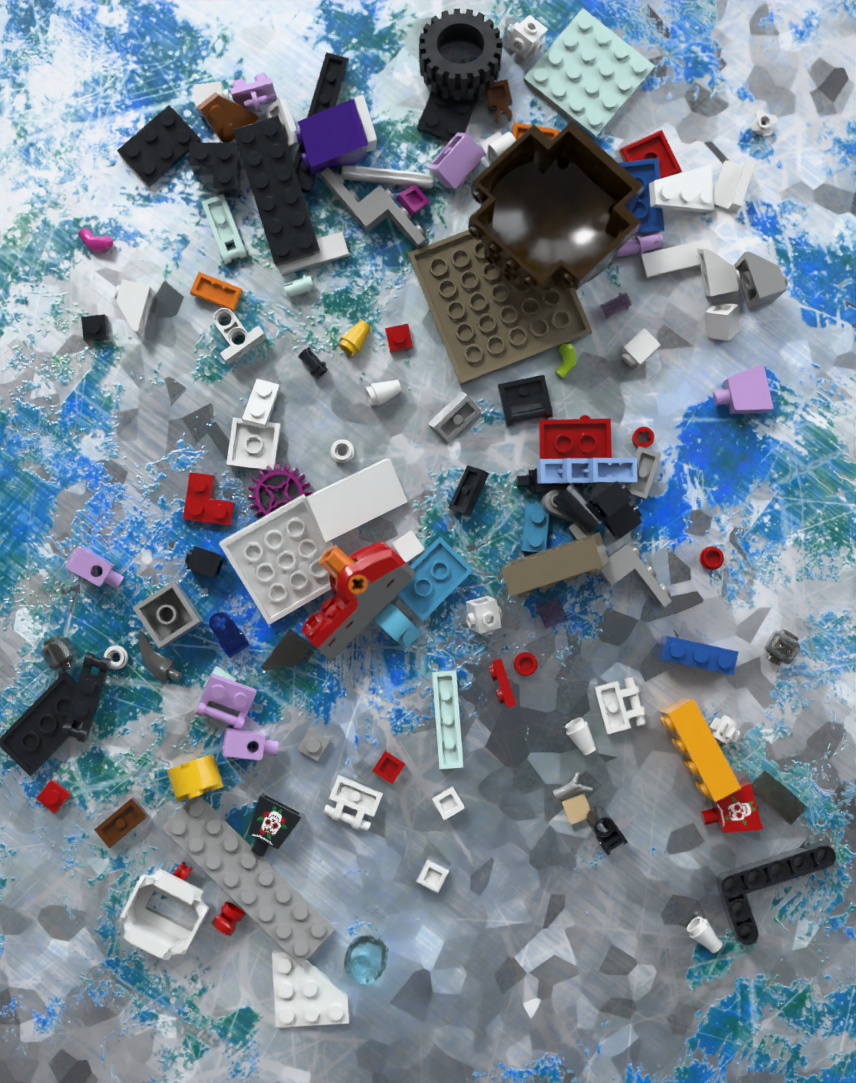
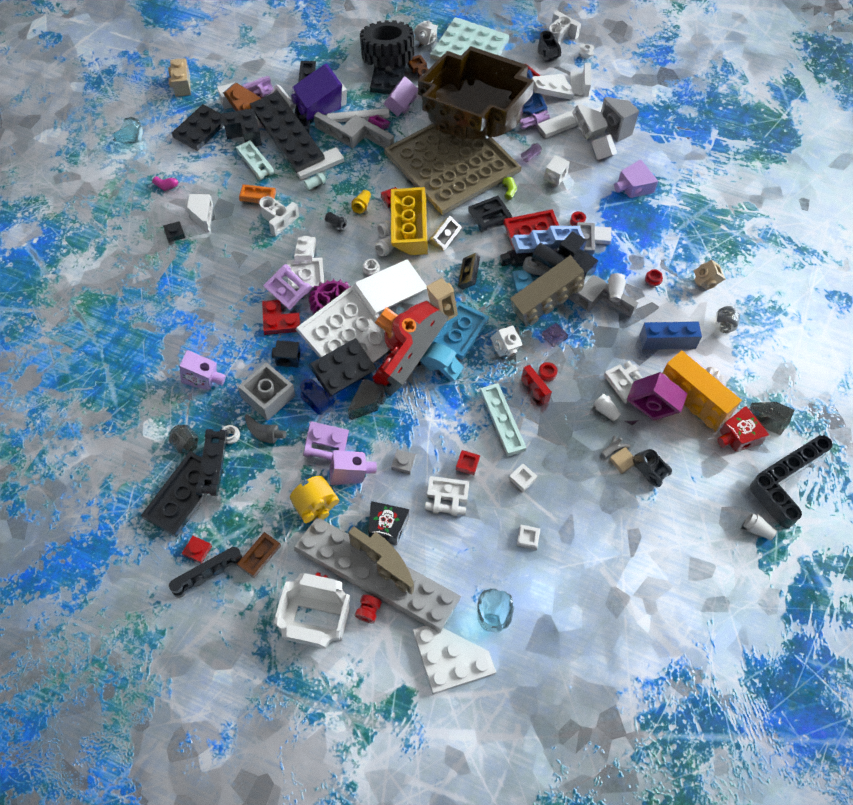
camera: 15 degrees left, 25 degrees down
none -> clear light blue hair [113,117,143,144]
none -> tan brick [168,58,191,96]
none -> black plate [169,547,243,598]
none -> lavender plate [263,264,312,310]
none -> black plate [309,338,377,397]
none -> dark tan slope [348,526,414,595]
none -> white cone [374,235,394,256]
none -> yellow slope [391,187,428,255]
none -> tan brick [426,278,458,322]
none -> black piece [538,31,562,60]
none -> white tile [549,11,581,43]
none -> white tile [595,226,611,245]
none -> white cone [608,273,626,302]
none -> magenta brick [627,372,687,421]
none -> tan brick [694,260,726,290]

